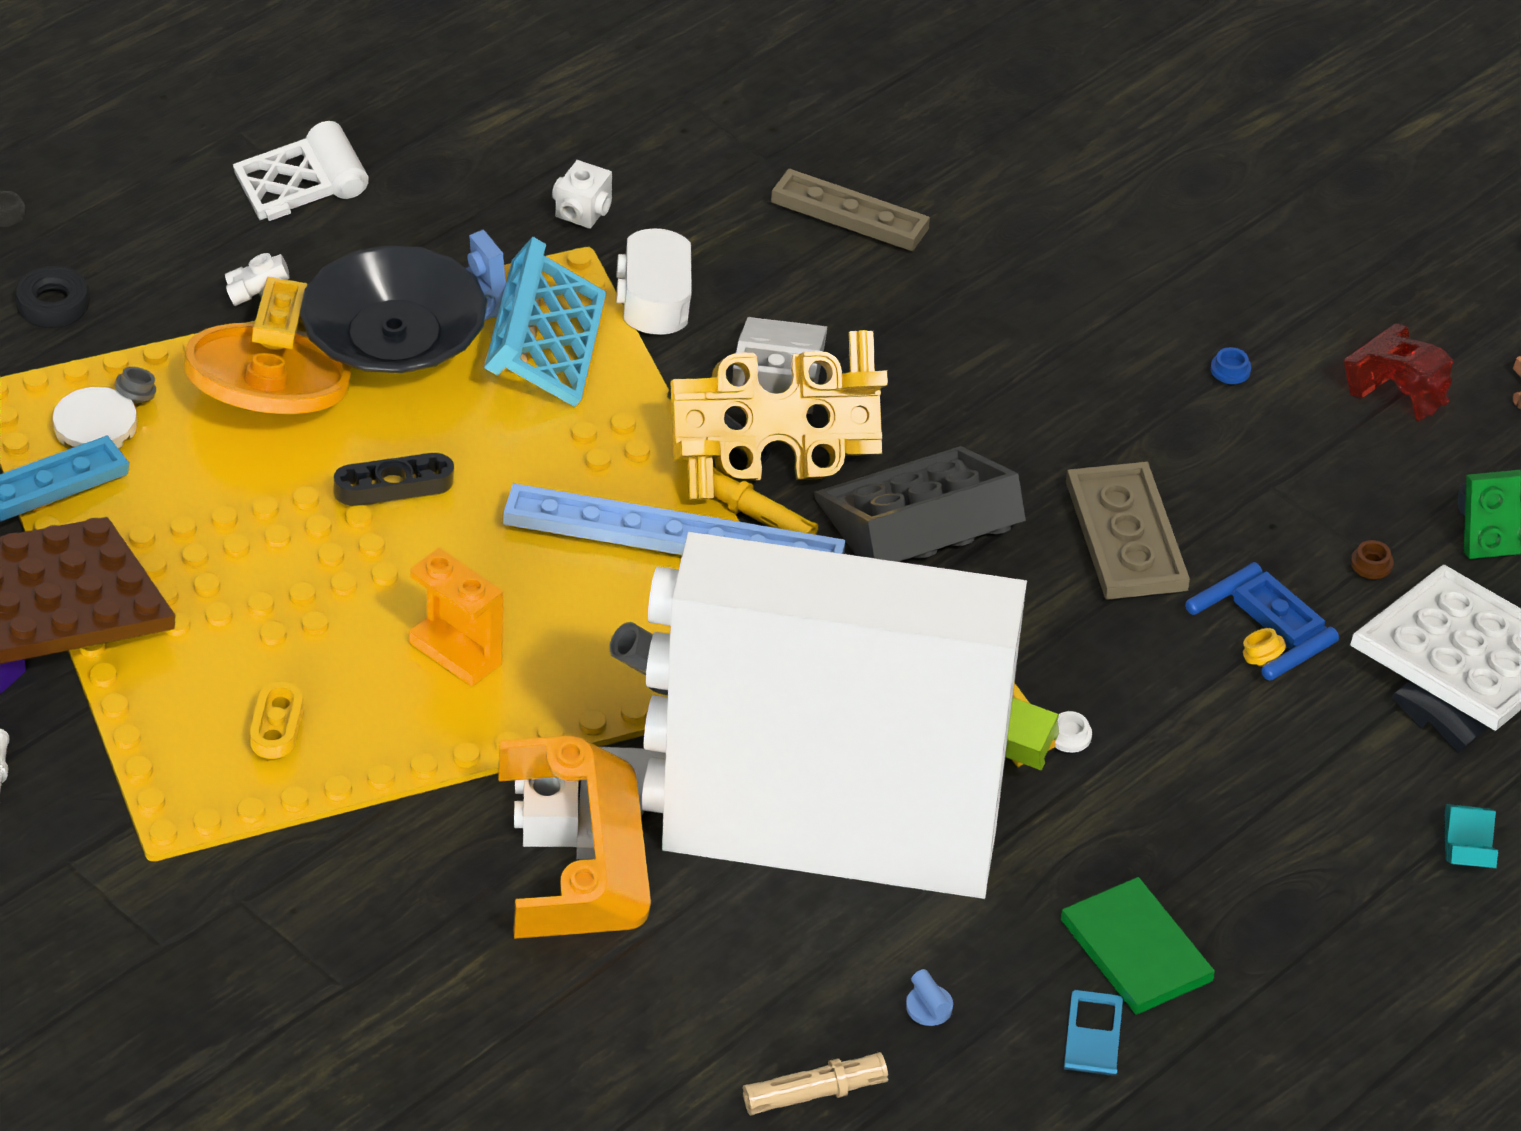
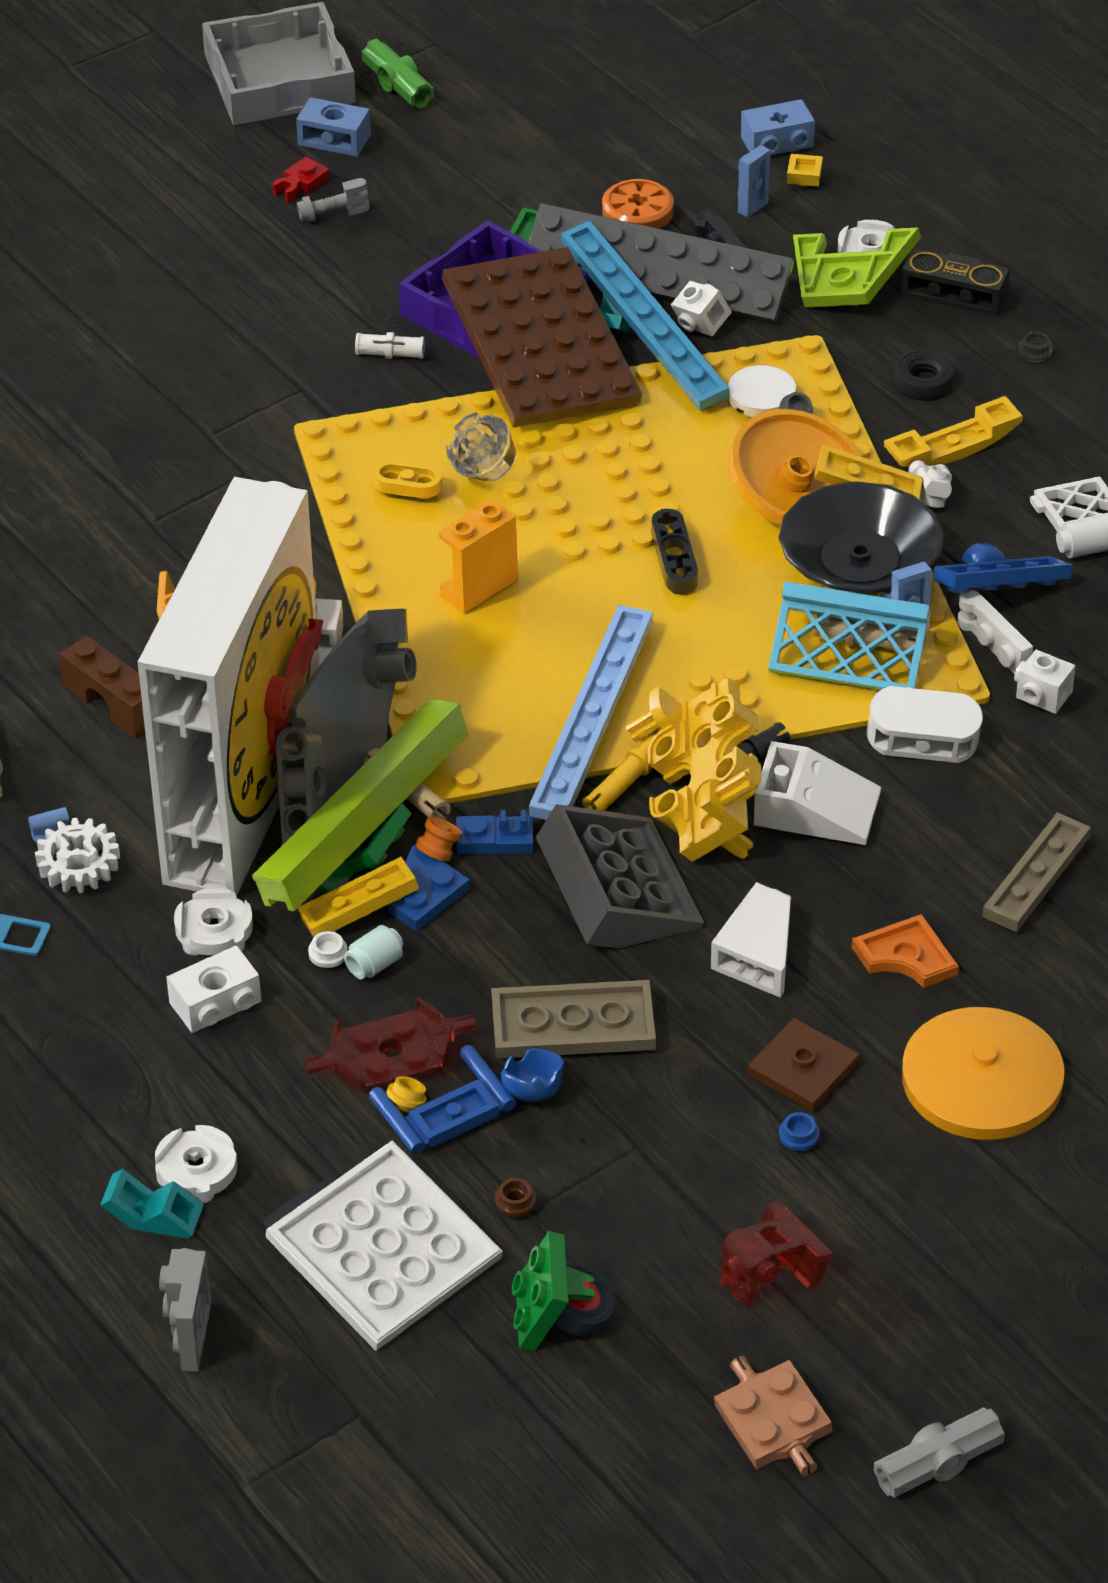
camera: 100 degrees right, 0 degrees up
green tile [1061,877,1215,1015] -> none
none -> white gear [35,818,120,893]
none -> reddish brown arch [59,636,145,739]
none -> white plate [155,1125,238,1203]
none -> white brick [167,946,261,1033]
none -> white plate [174,888,253,955]
none -> clear red plate [304,998,477,1091]
none -> light aqua brick [344,925,403,979]
none -> clear cone [446,412,516,482]
none -> blue hair [501,1048,565,1103]
none -> white slope [711,882,791,997]
none -> reddish brown plate [747,1018,860,1112]
none -> orange tile [852,914,959,988]
none -> yellow slope [884,396,1023,468]
none -> light orange dish [902,1007,1064,1140]
none -> blue plate [933,543,1072,593]
none -> white plate [957,590,1033,674]

